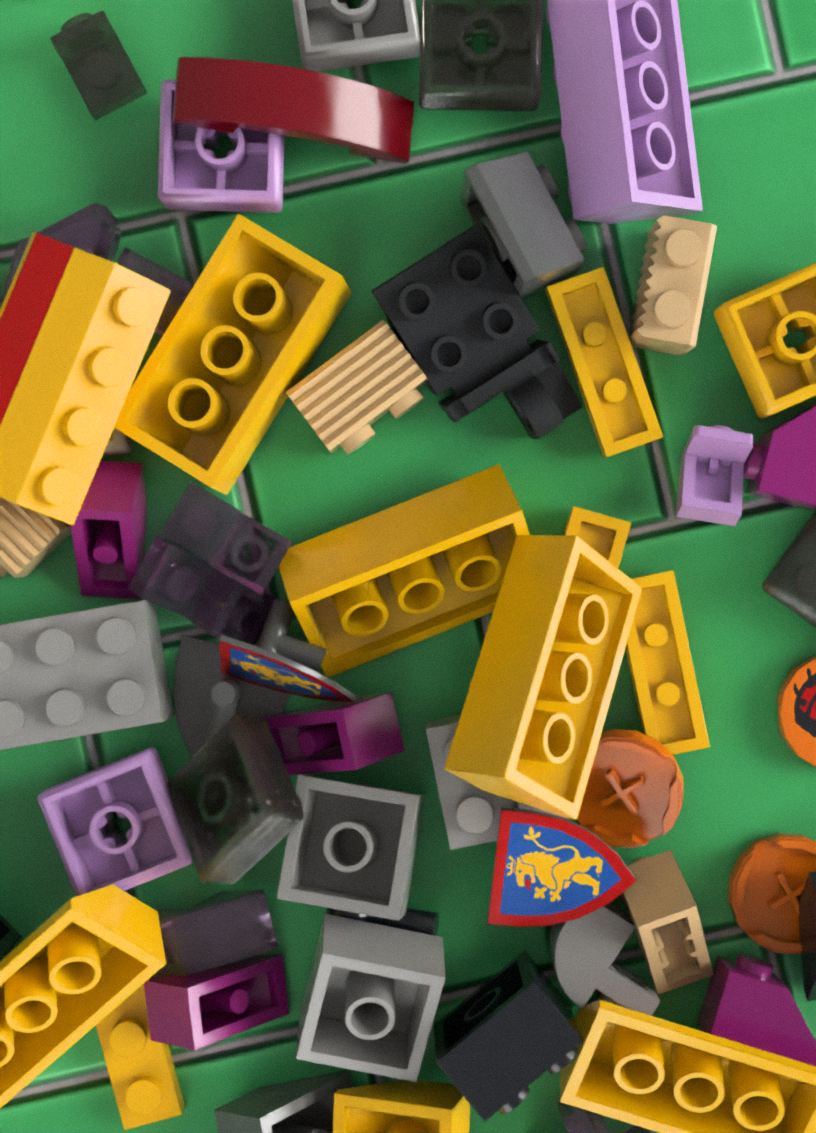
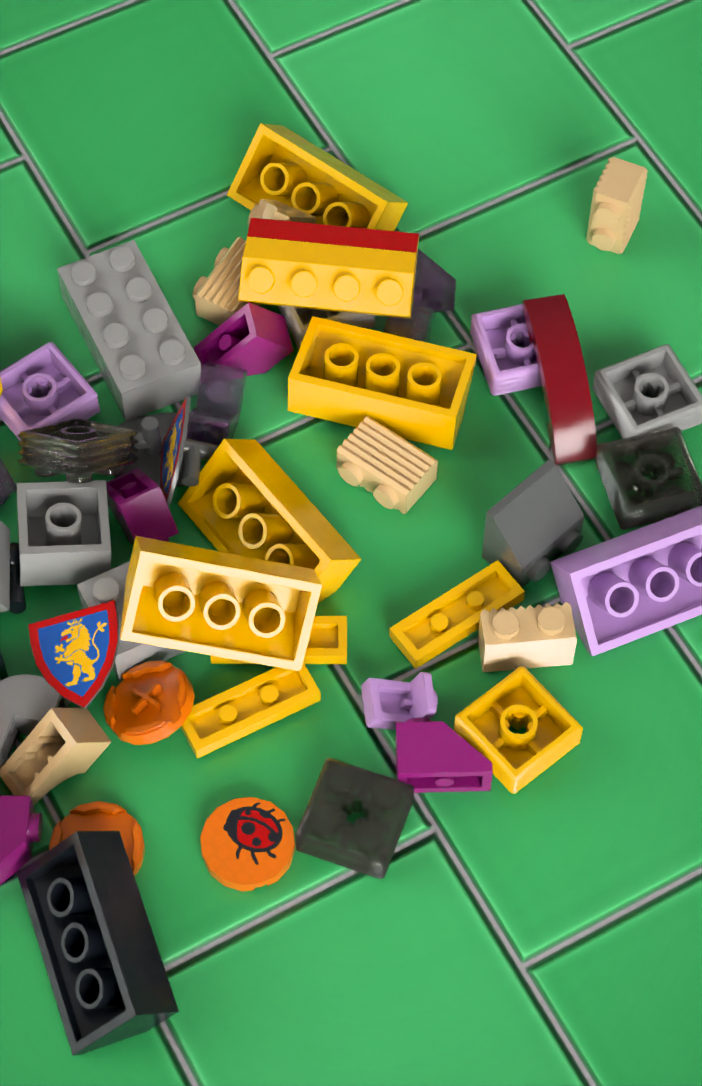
camera: 80 degrees right, 30 degrees down
clear smoke bracket [50,11,147,120] -> none
clear purple slope [161,482,293,595] -> none
black plate [371,225,583,439] -> none

